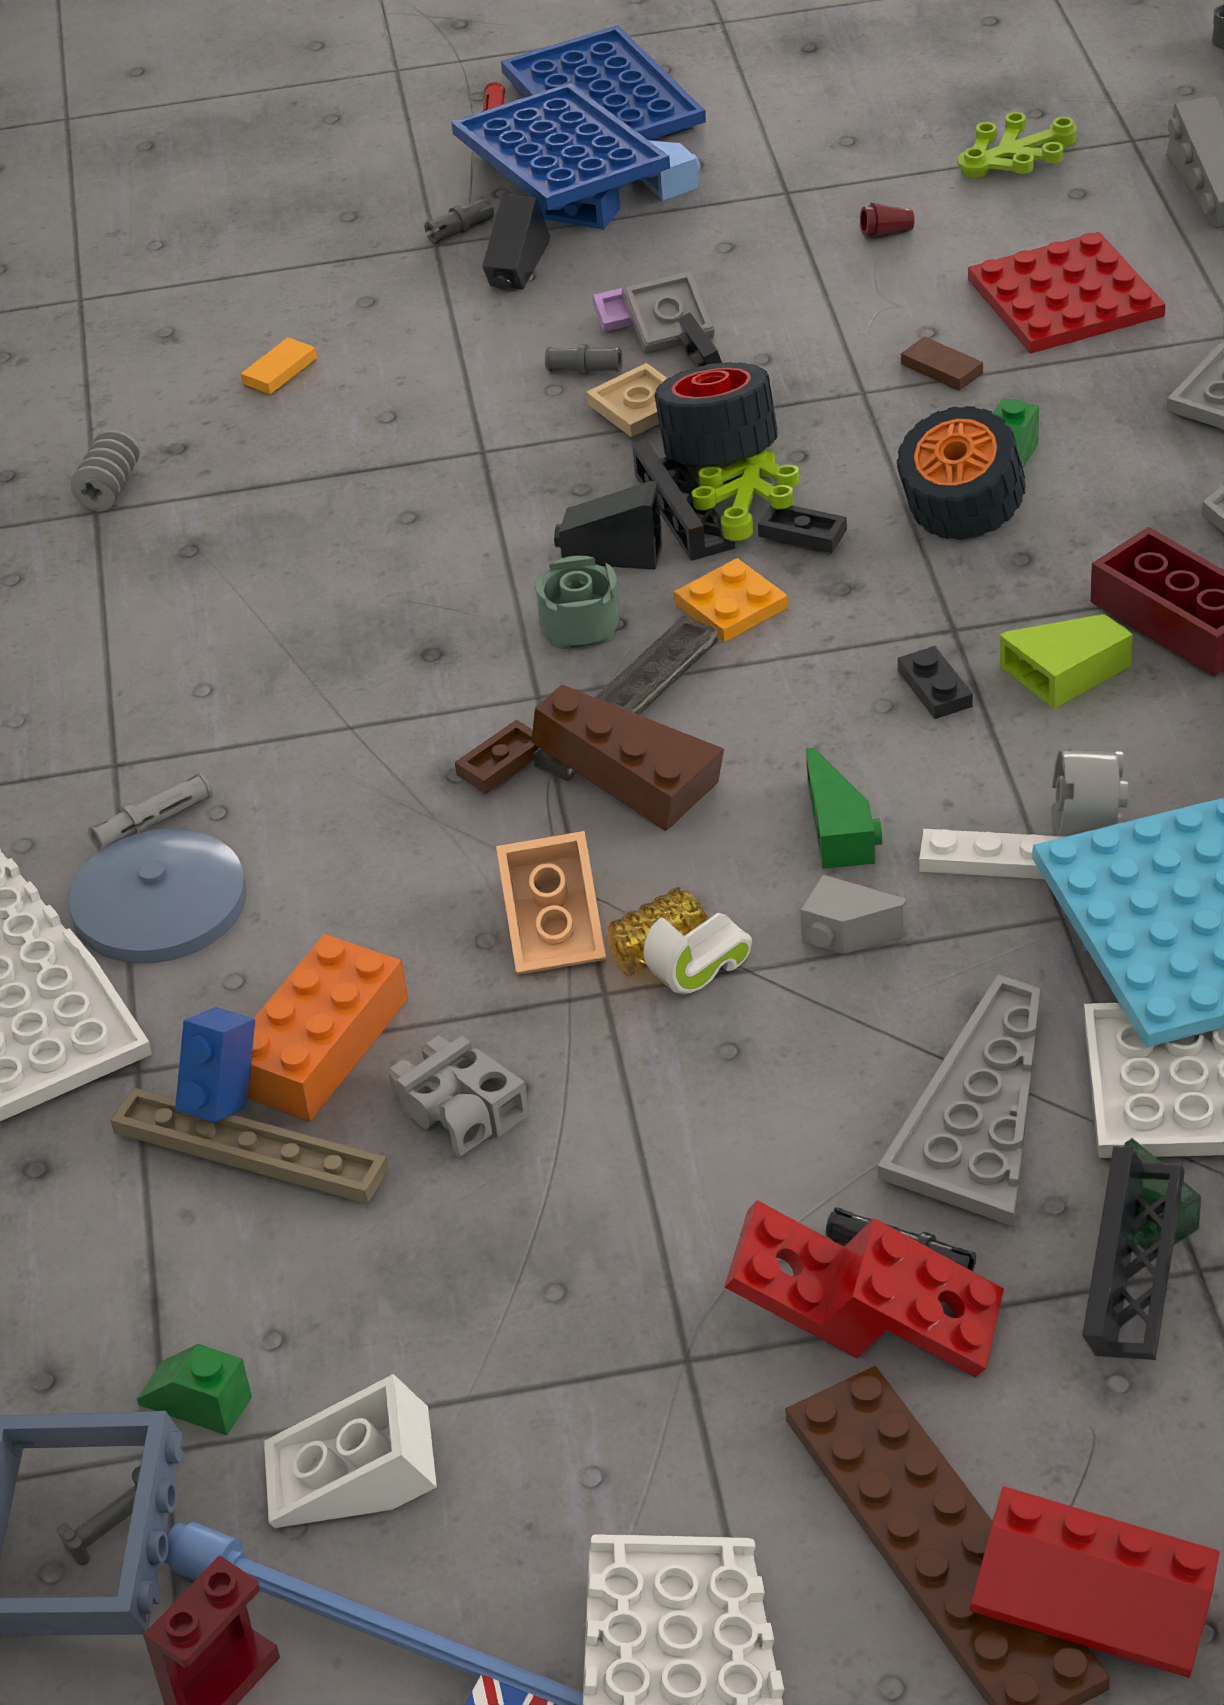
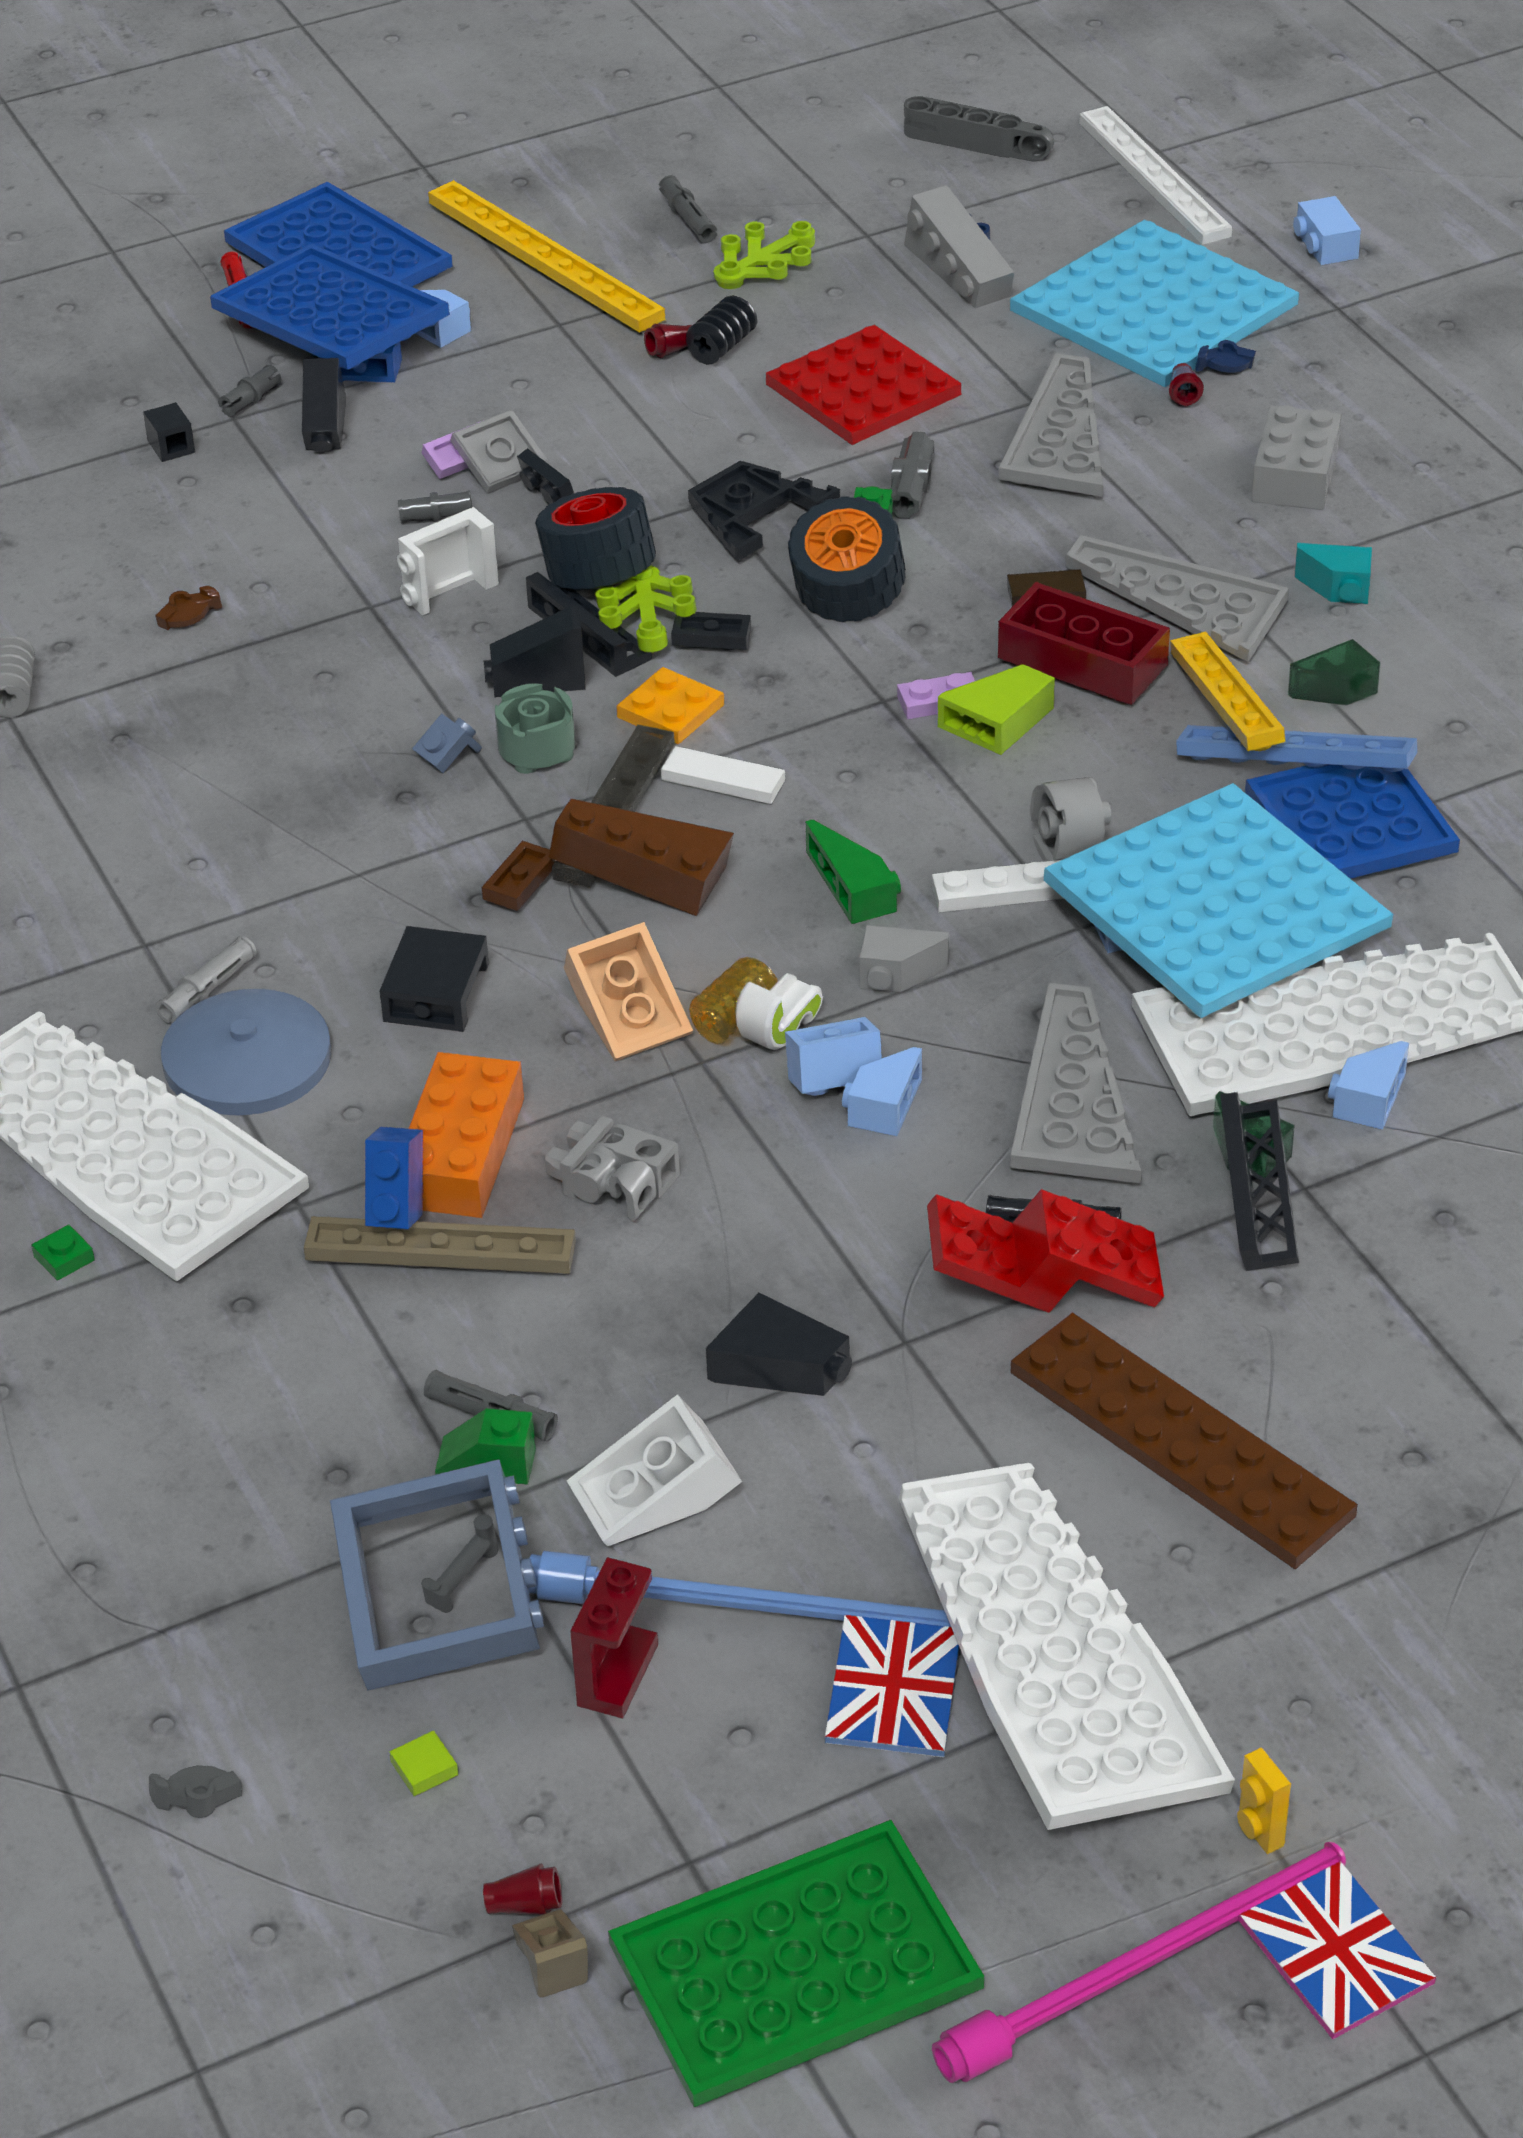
camera: 20 degrees left, 0 degrees up
light orange tile [241,337,317,395] -> none
tan plate [586,363,667,437] -> none
black plate [897,646,973,719] -> none
reddish brown tile [901,336,983,390] -> none
red slope [969,1486,1220,1678] -> none
none -> black brick [143,402,195,462]
none -> reddish brown piece [155,585,222,630]
none -> black panel [379,926,489,1032]
none -> white panel [397,507,499,615]
none -> sand blue bracket [412,713,482,773]
none -> dark grey pin [424,1370,558,1442]
none -> yellow plate [428,180,665,333]
none -> dark grey pin [659,175,717,243]
none -> white tile [661,746,785,804]
none -> black piece [686,295,758,365]
none -> black wing [688,461,840,560]
none -> black slope [706,1292,852,1396]
none -> light blue brick [785,1017,882,1096]
none -> light blue slope [842,1047,922,1136]
none -> dark grey piece [890,432,934,519]
none -> lavender plate [897,672,975,719]
none -> dark brown tile [1007,569,1086,606]

